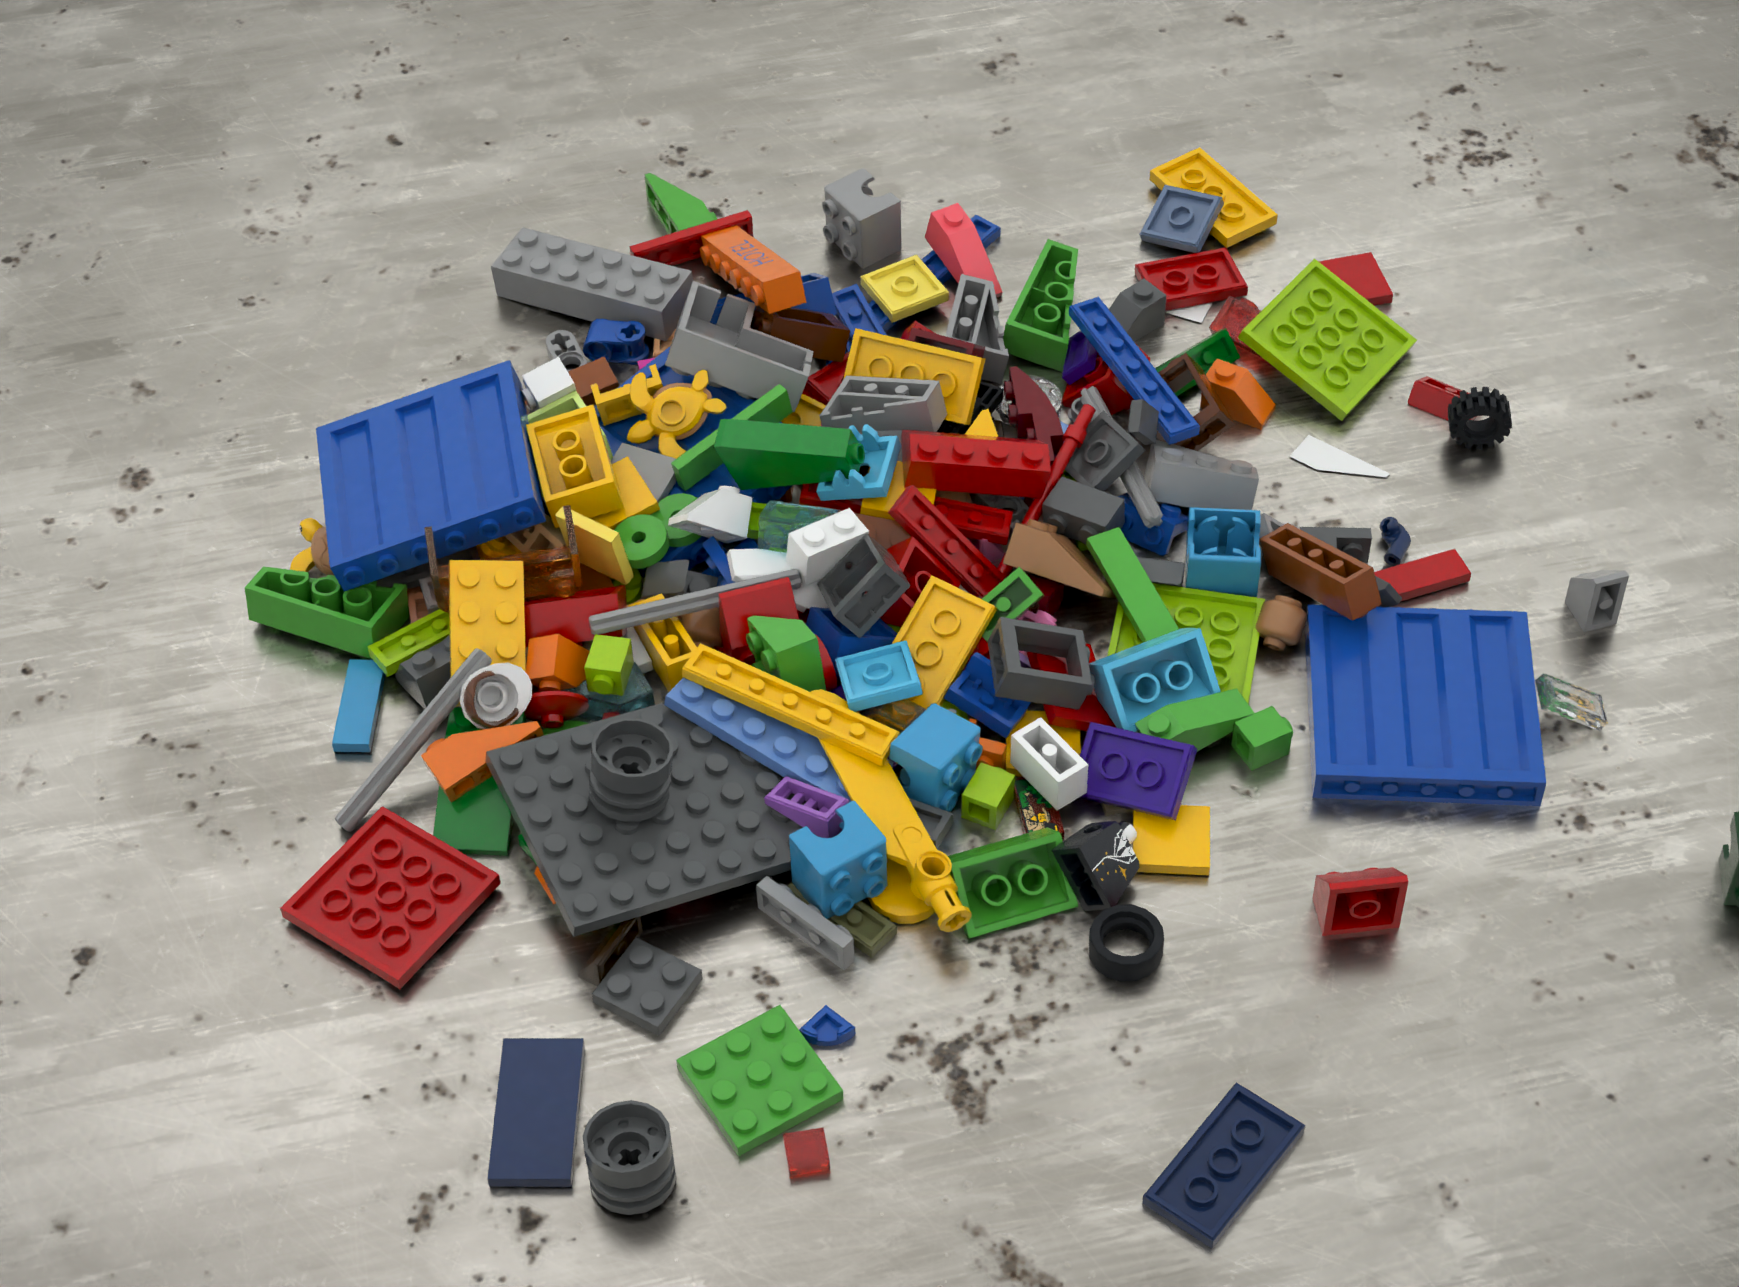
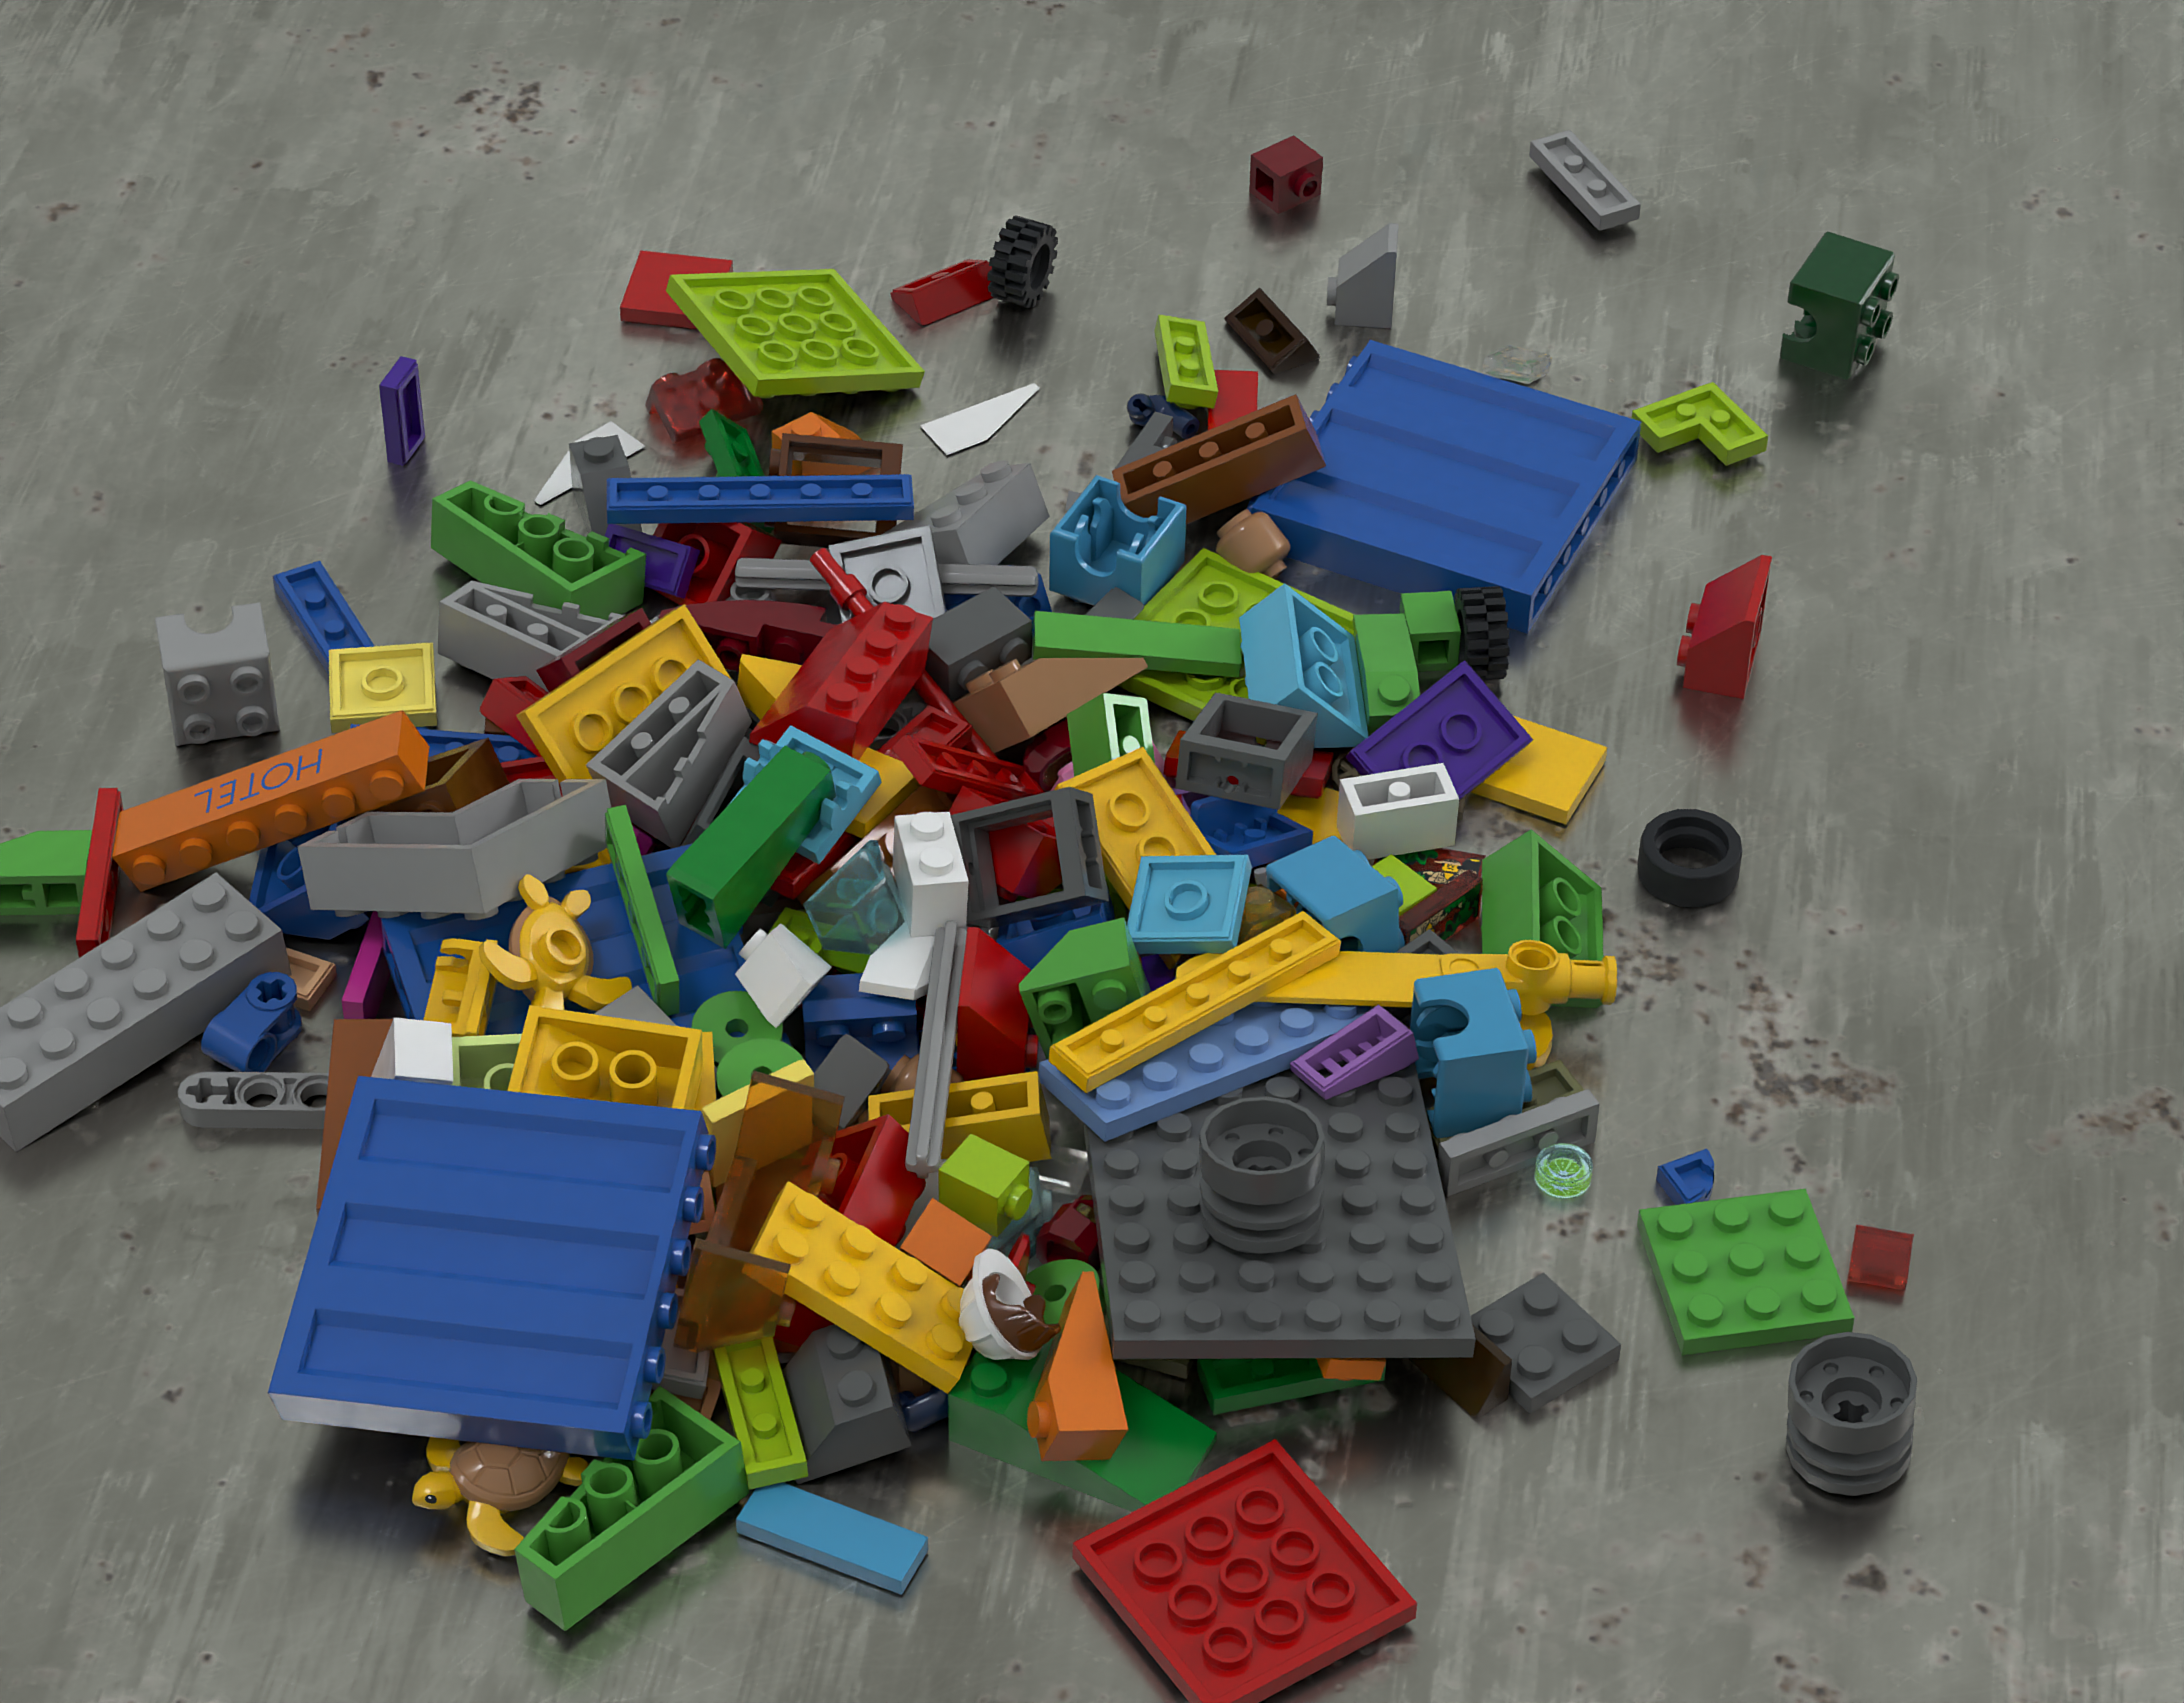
camera: 70 degrees left, 5 degrees down
light grey axle [335,648,492,832] -> none
dark blue tile [487,1038,585,1187] -> none
coral slope [925,203,1003,298] -> none
black torso [1051,821,1139,911] -> none
dark grey tile [1128,399,1159,445] -> none
red tile [1135,248,1248,311] -> none
sand blue tile [1139,185,1224,253] -> none
dark blue tile [1142,1082,1305,1249] -> none
yellow plate [1149,147,1278,248] -> none
none -> dark purple tile [379,356,425,466]
none -> lime plate [1154,314,1218,409]
none -> dark brown slope [1224,287,1321,375]
none -> dark red brick [1249,135,1323,214]
none -> clear red tile [1399,869,1483,945]
none -> black tyre [1454,586,1510,680]
none -> clear light blue tile [1534,1143,1593,1199]
none -> lime plate [1631,382,1768,466]

